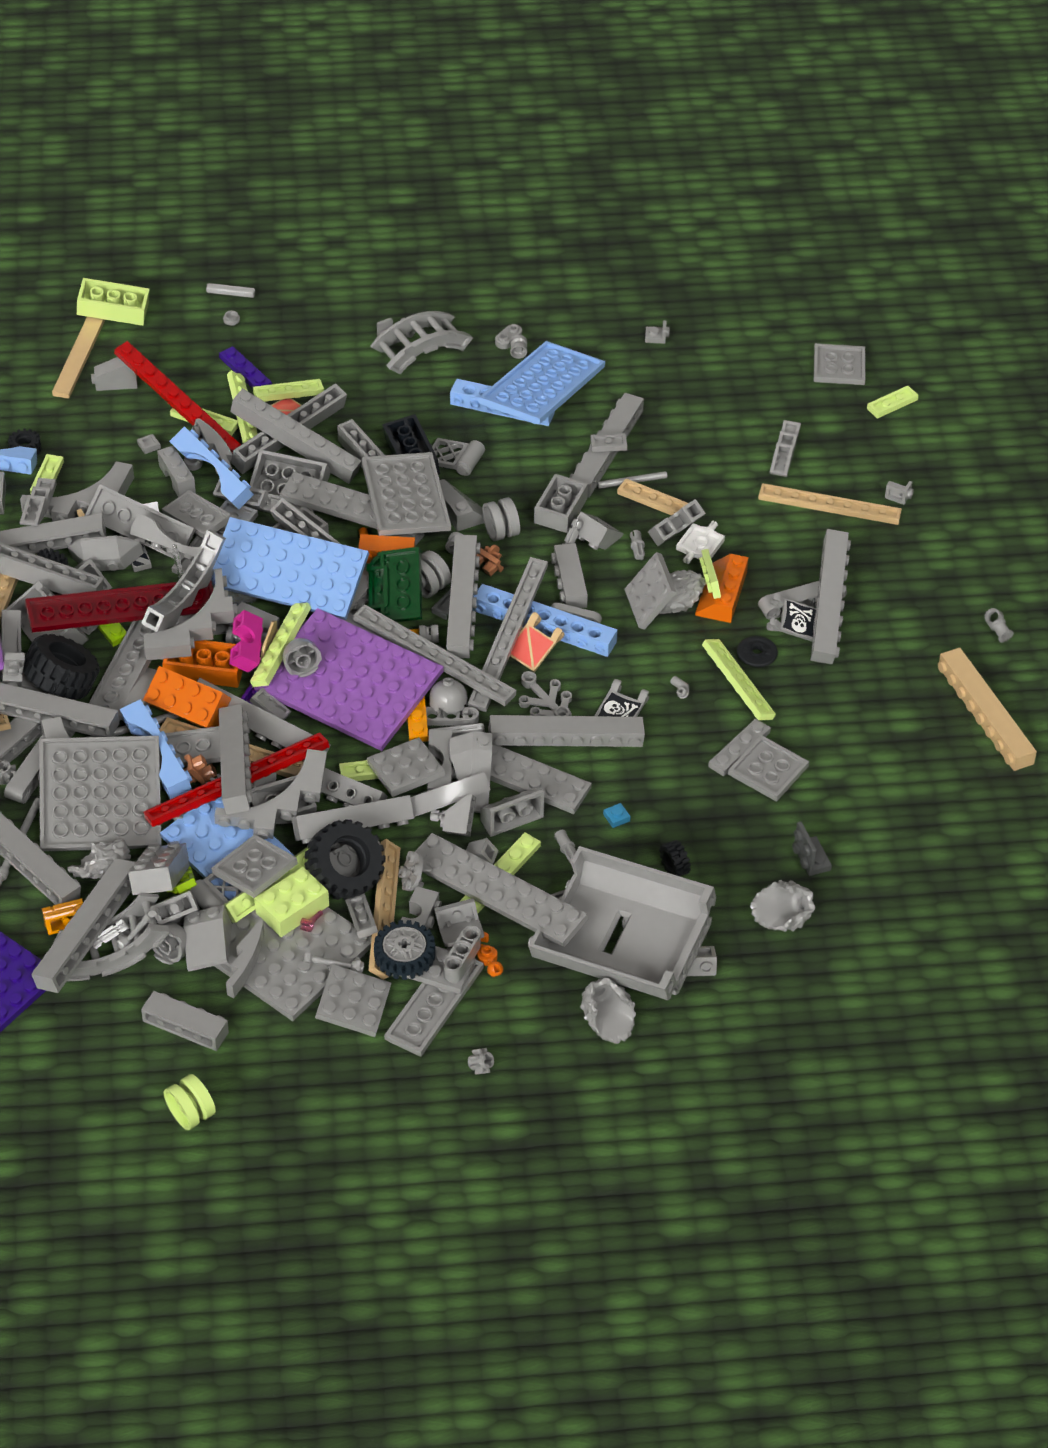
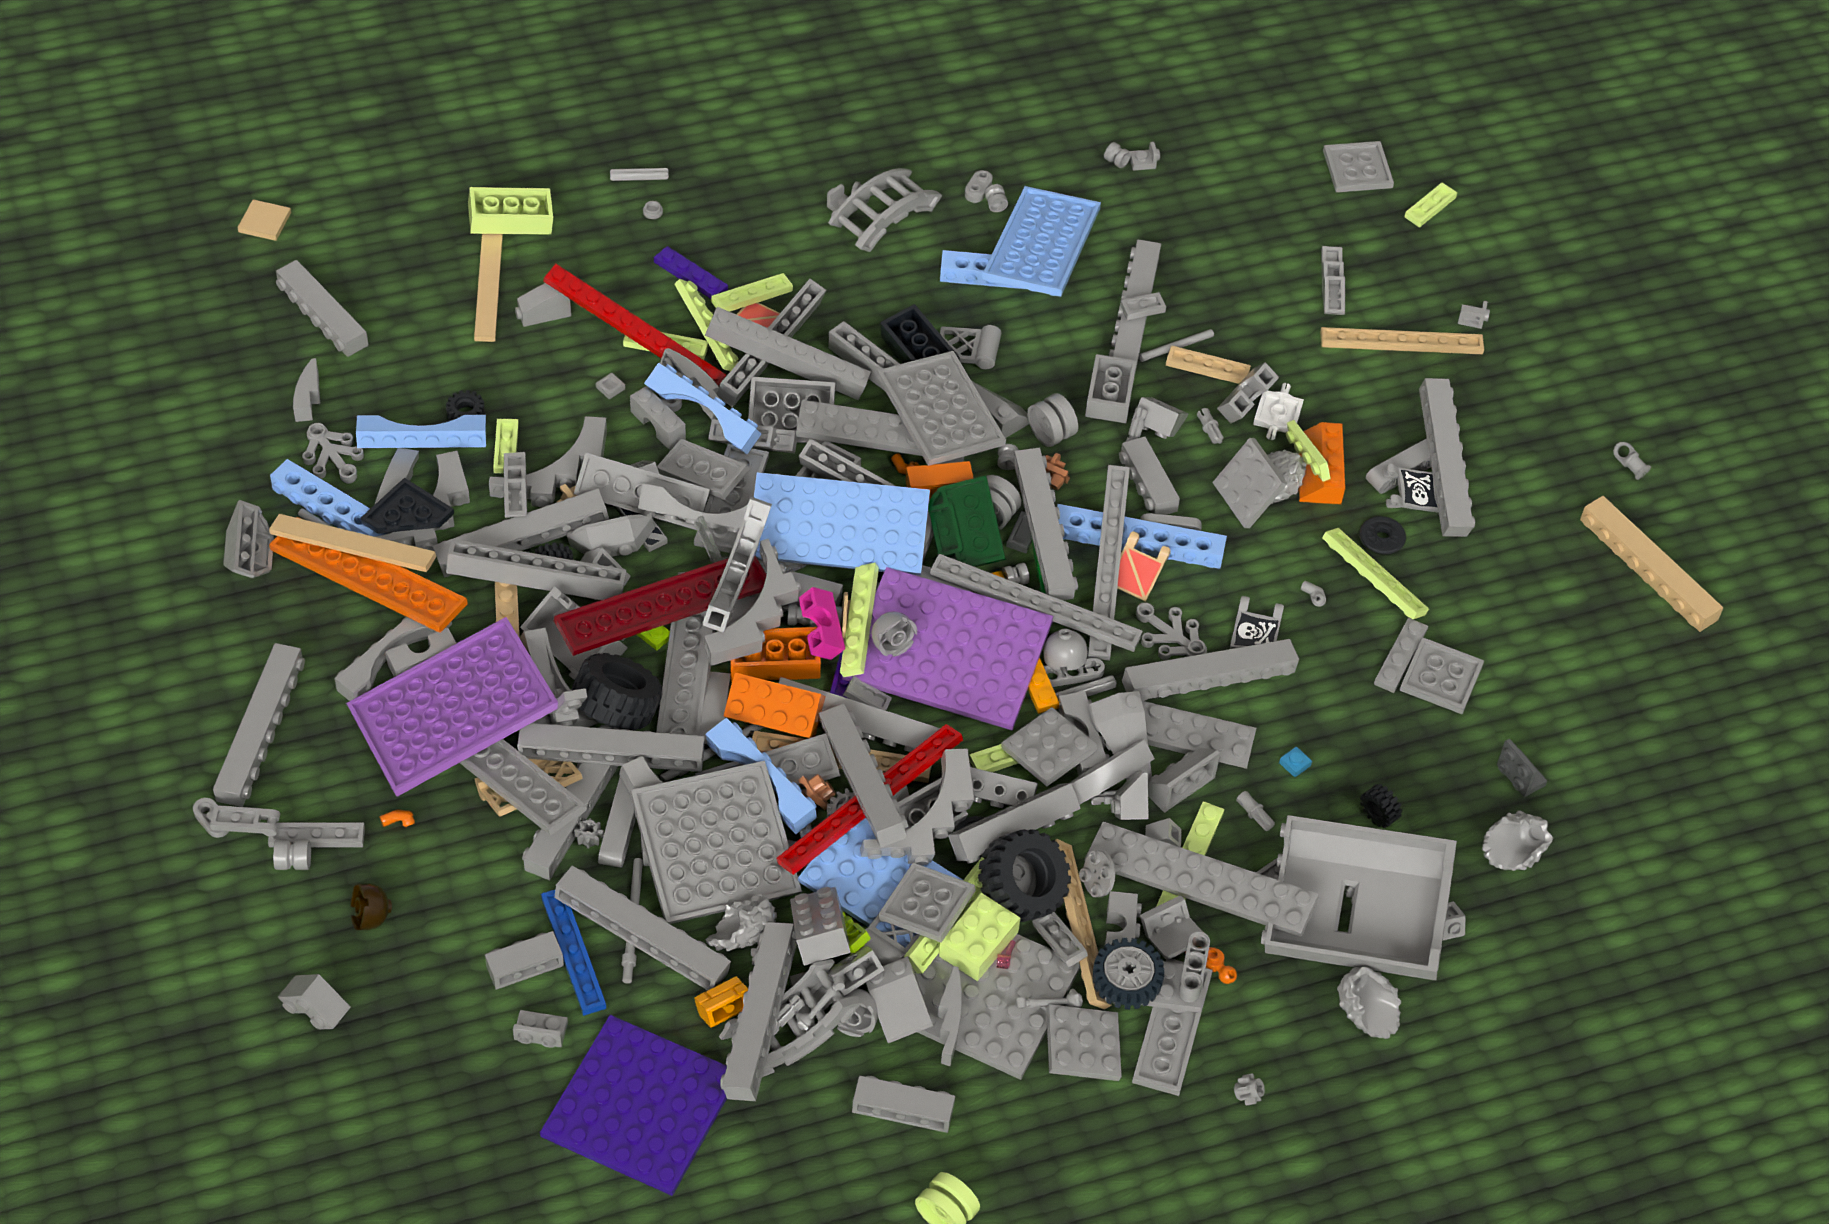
camera: 15 degrees left, 5 degrees up
none -> light grey wheel [1104,142,1131,168]

